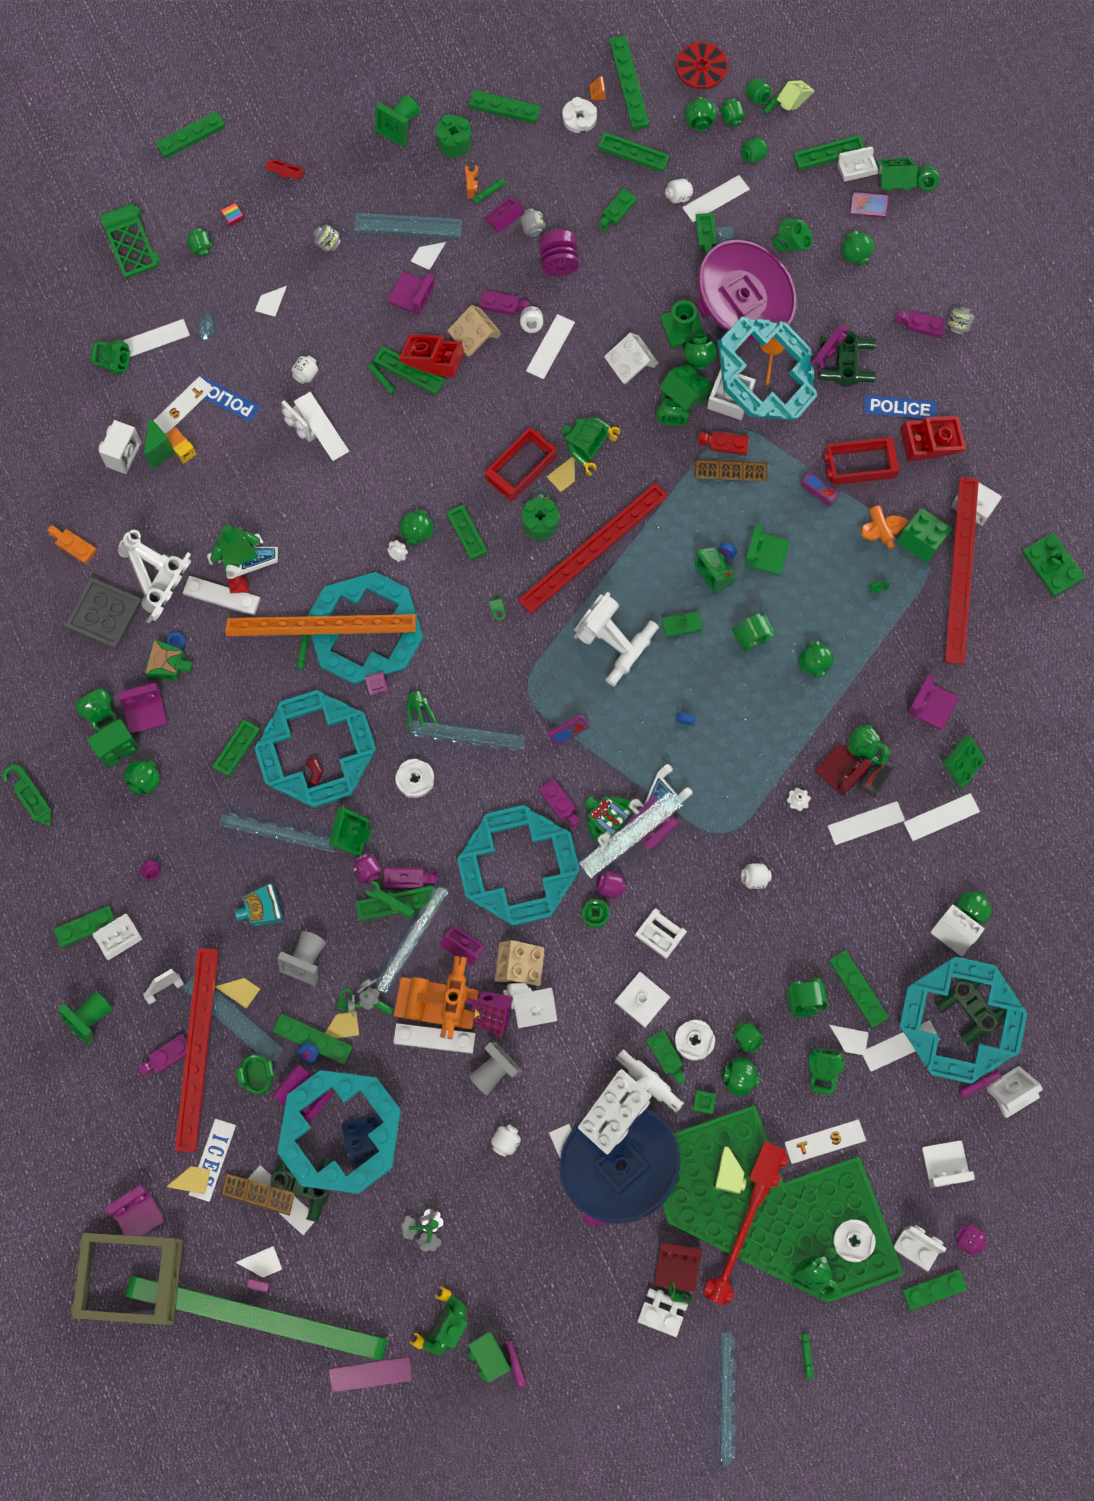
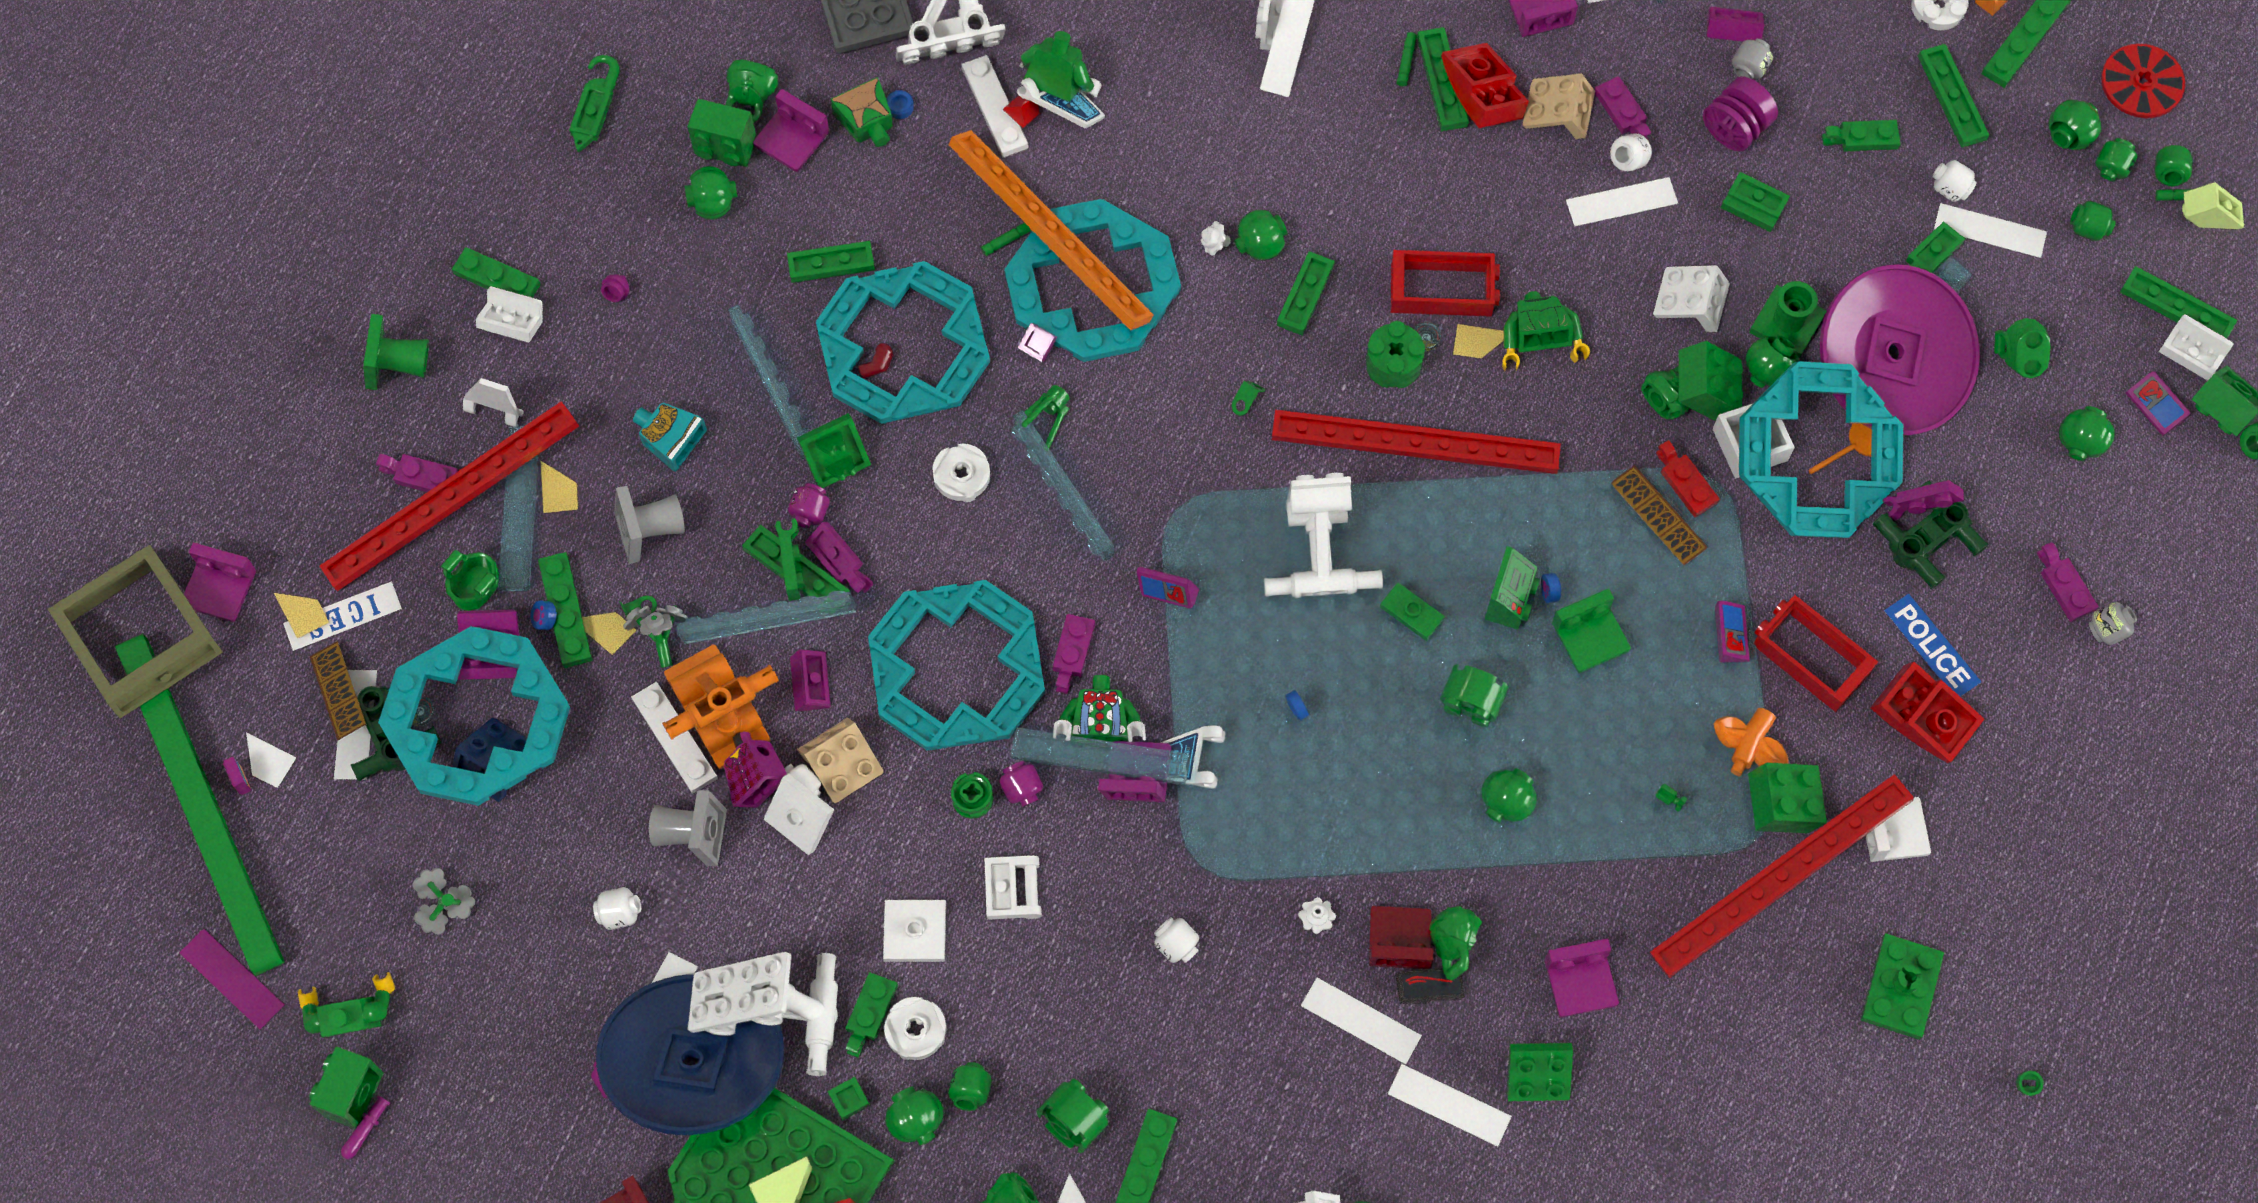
camera: 50 degrees right, 5 degrees down
none -> green plate [1721,172,1790,232]

